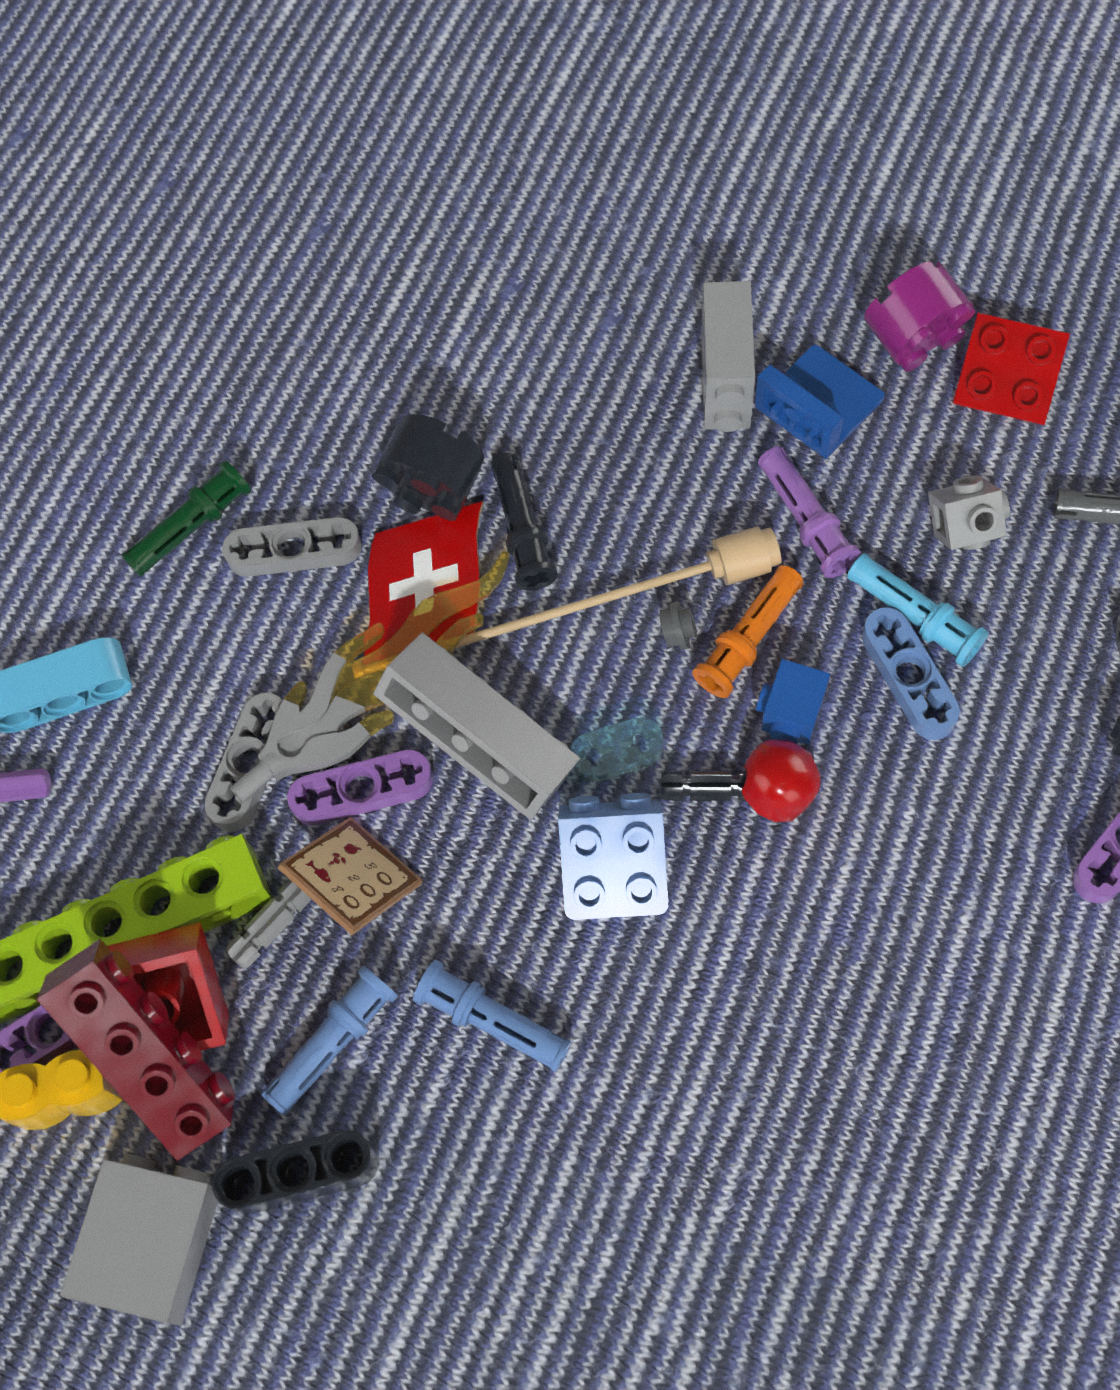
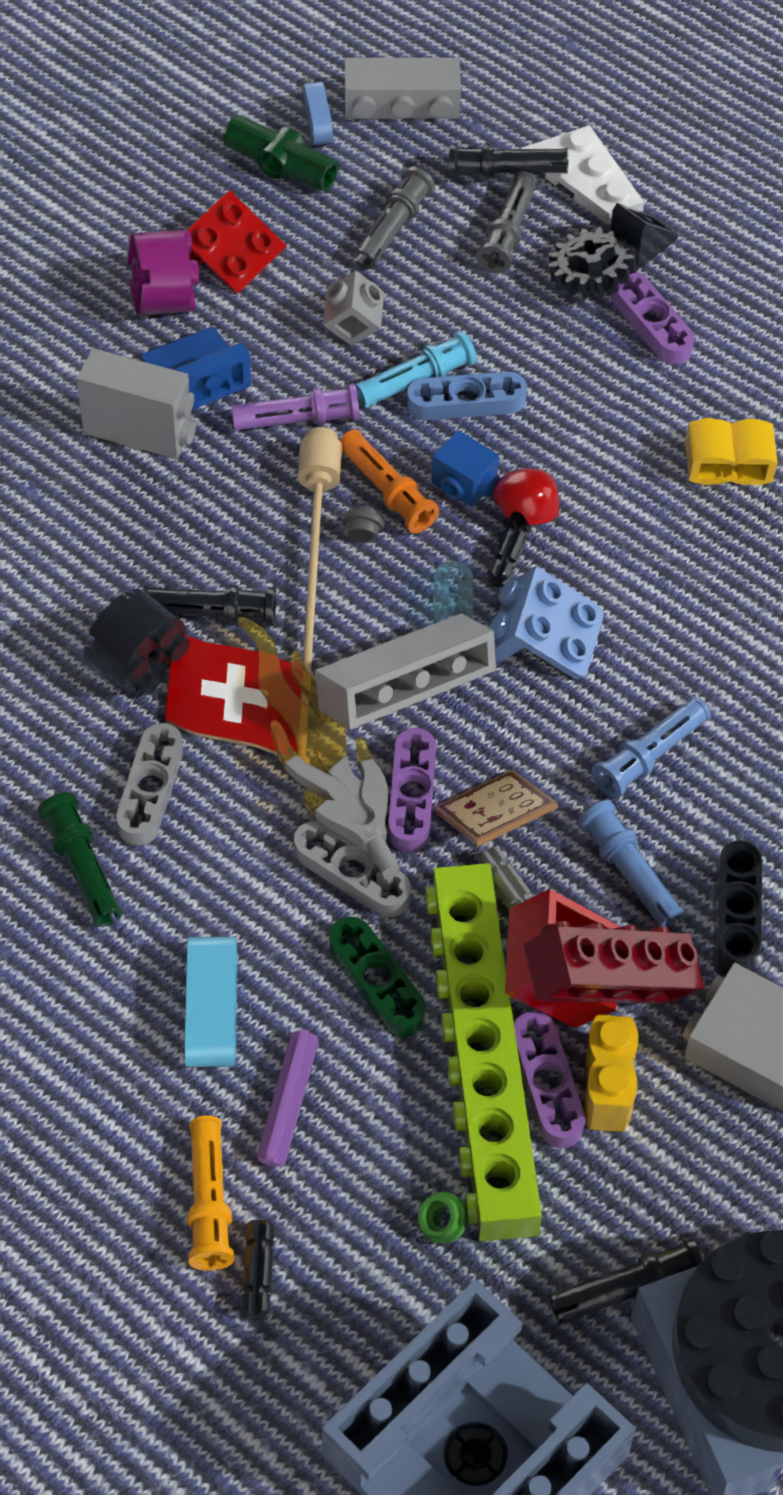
camera: 80 degrees left, 10 degrees down
none -> dark green beam [329,917,426,1037]
none -> yellow brick [685,418,778,485]

